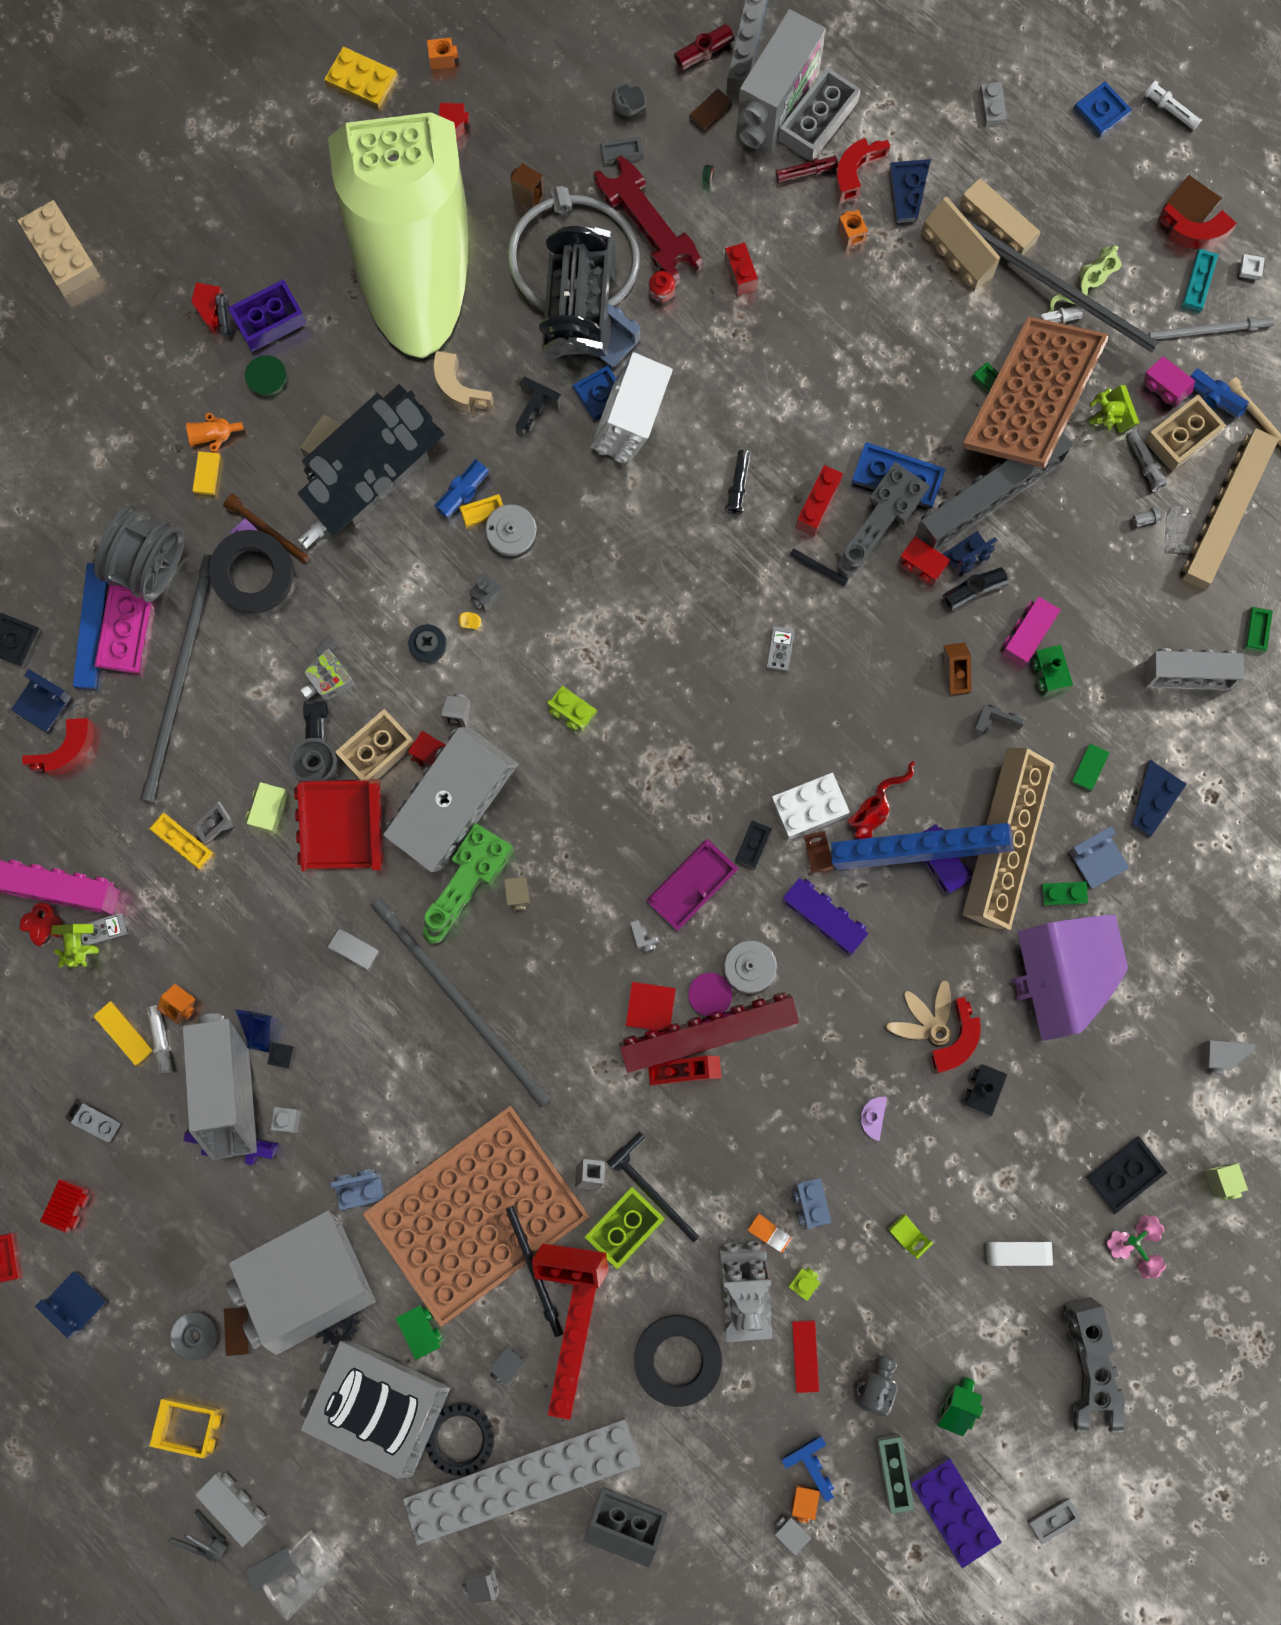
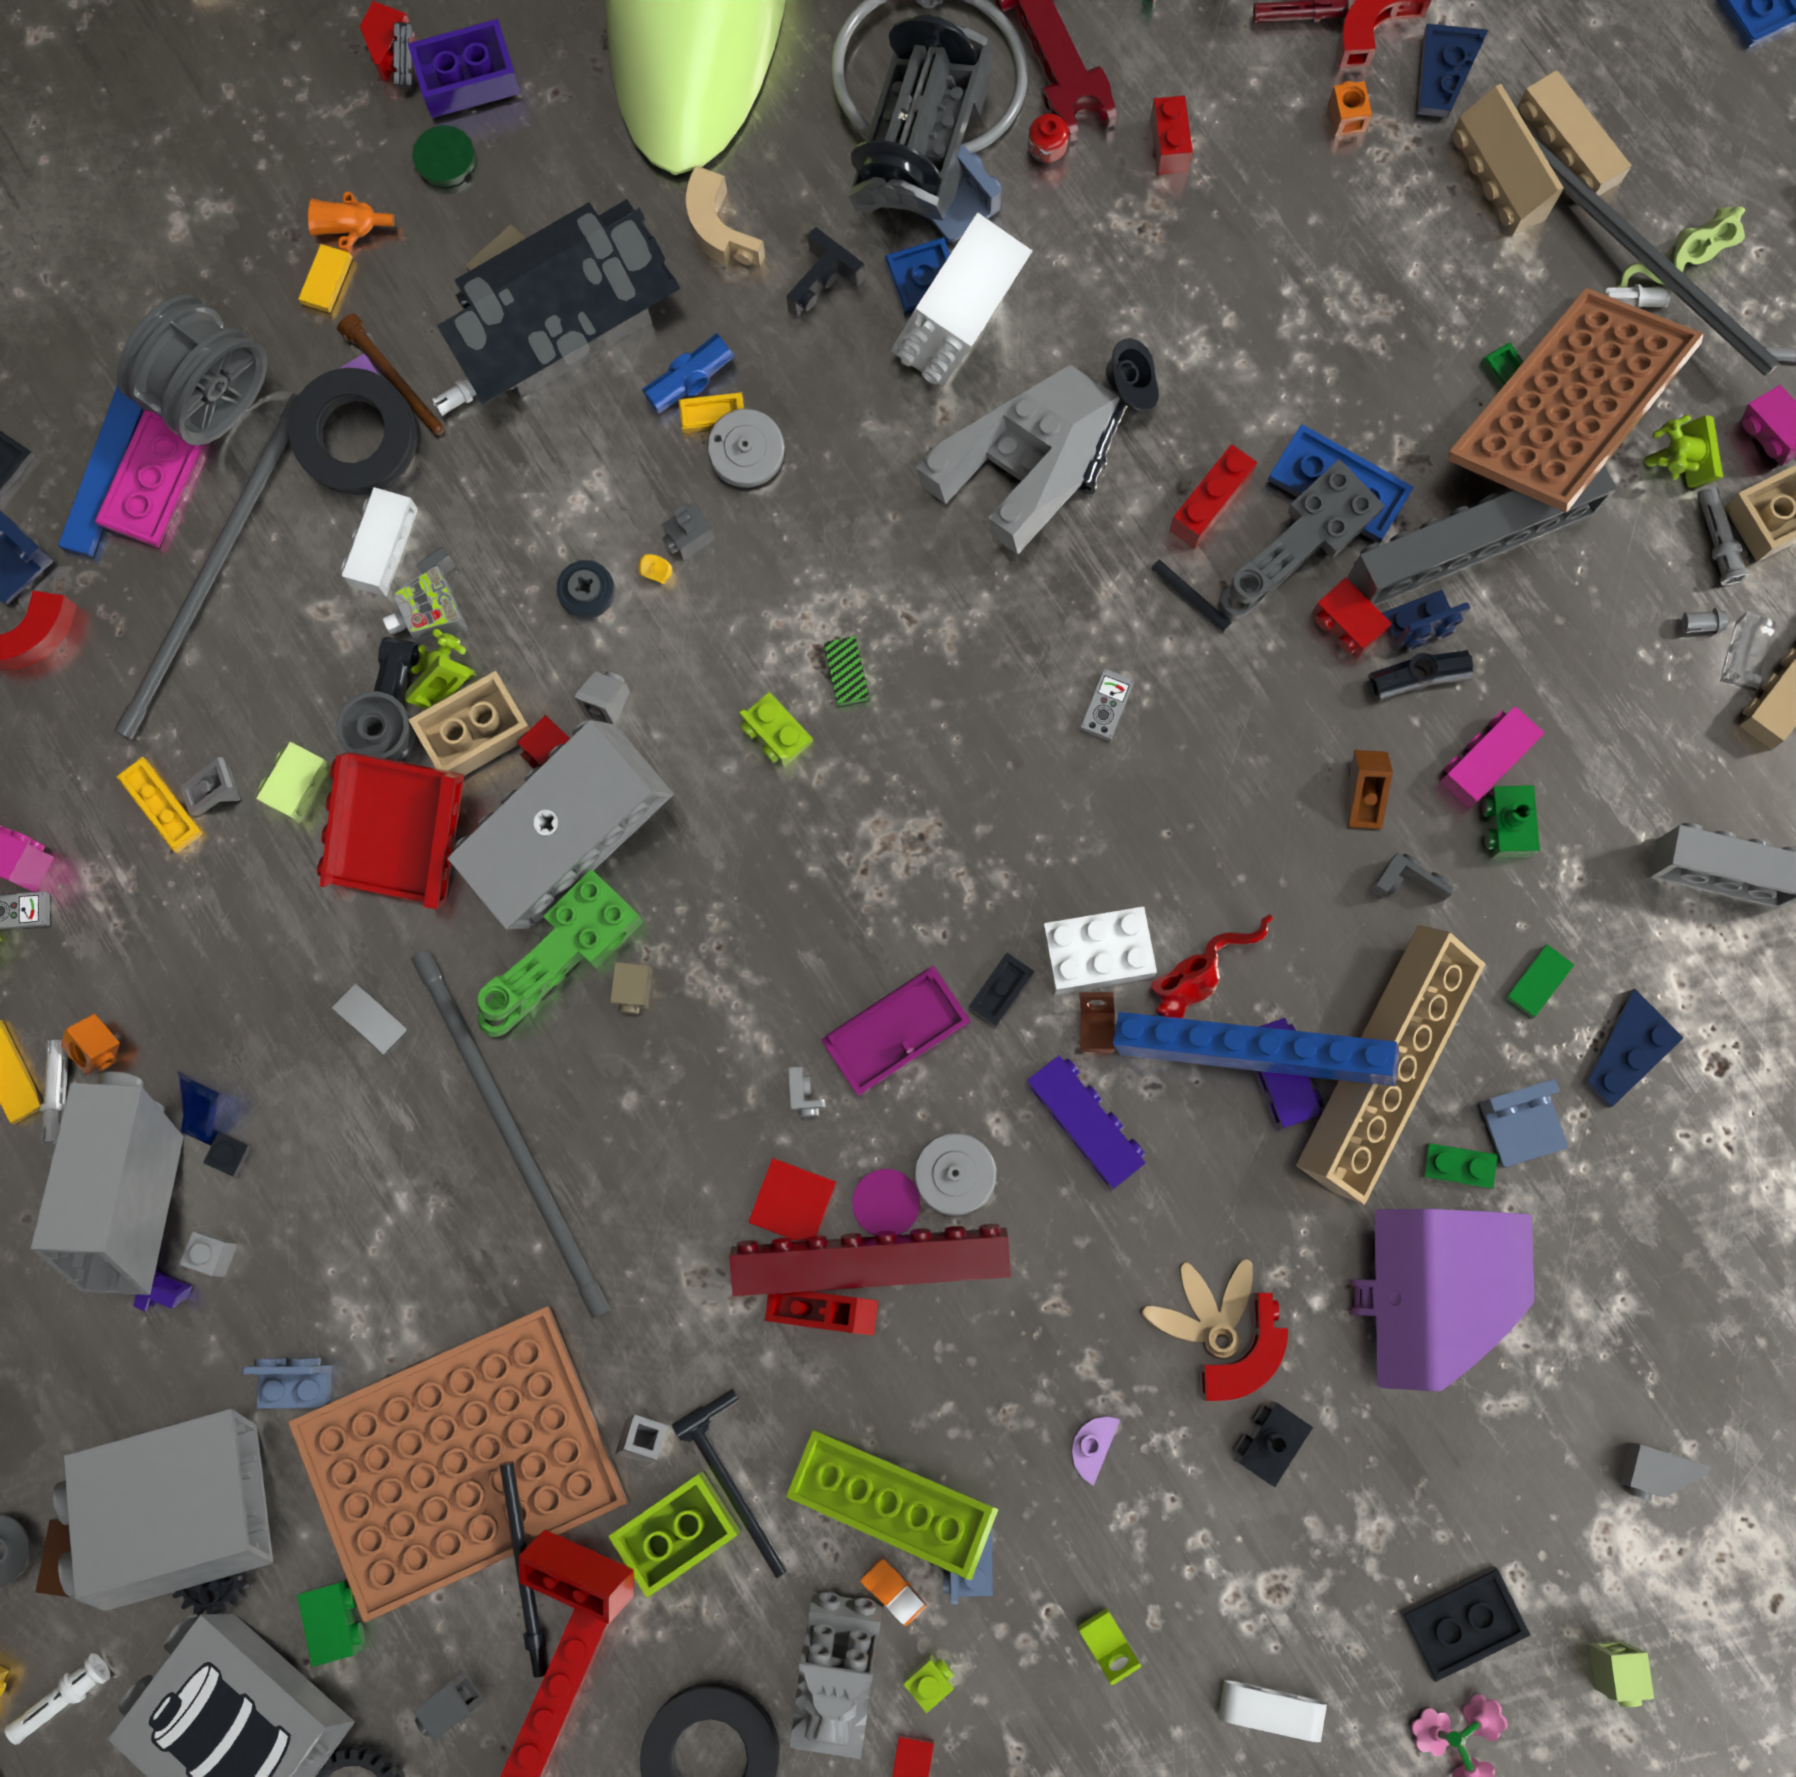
camera: 15 degrees right, 0 degrees up
none -> white pin [4,1653,110,1745]
none -> white brick [341,487,418,597]
none -> lime piece [405,629,476,710]
none -> lime plate [786,1430,998,1580]
none -> tile [824,636,869,707]
none -> light grey wedge [916,365,1119,554]
none -> black piece [1105,338,1159,411]

